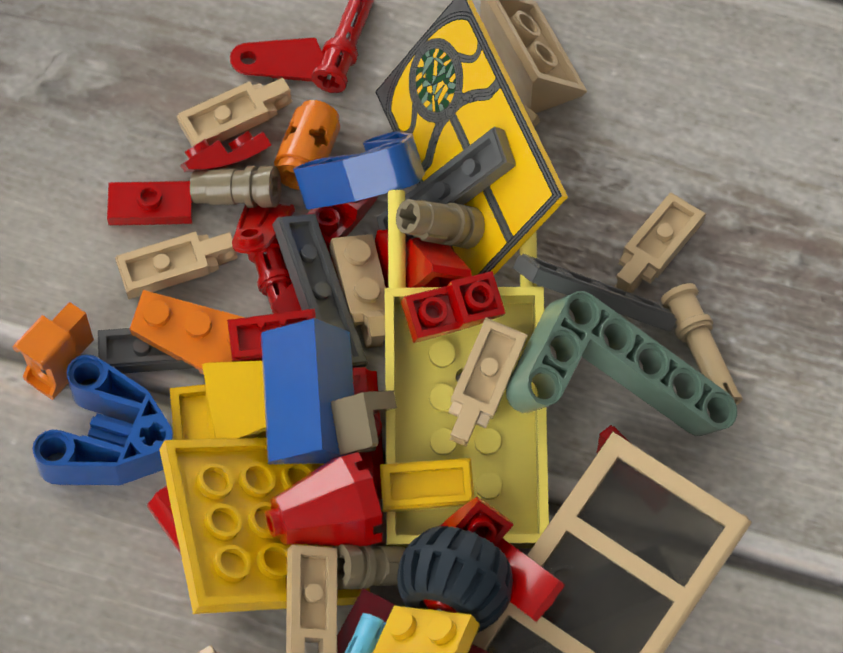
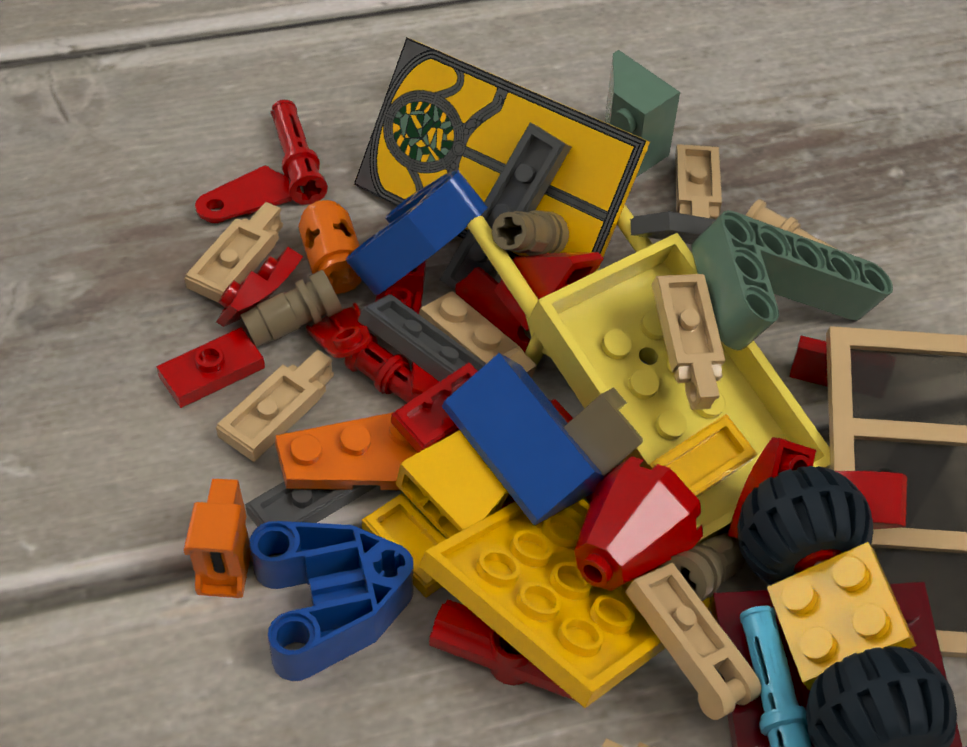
camera: 35 degrees left, 10 degrees down
red slope [401,271,506,343] -> none
none -> sand green slope [605,50,680,177]

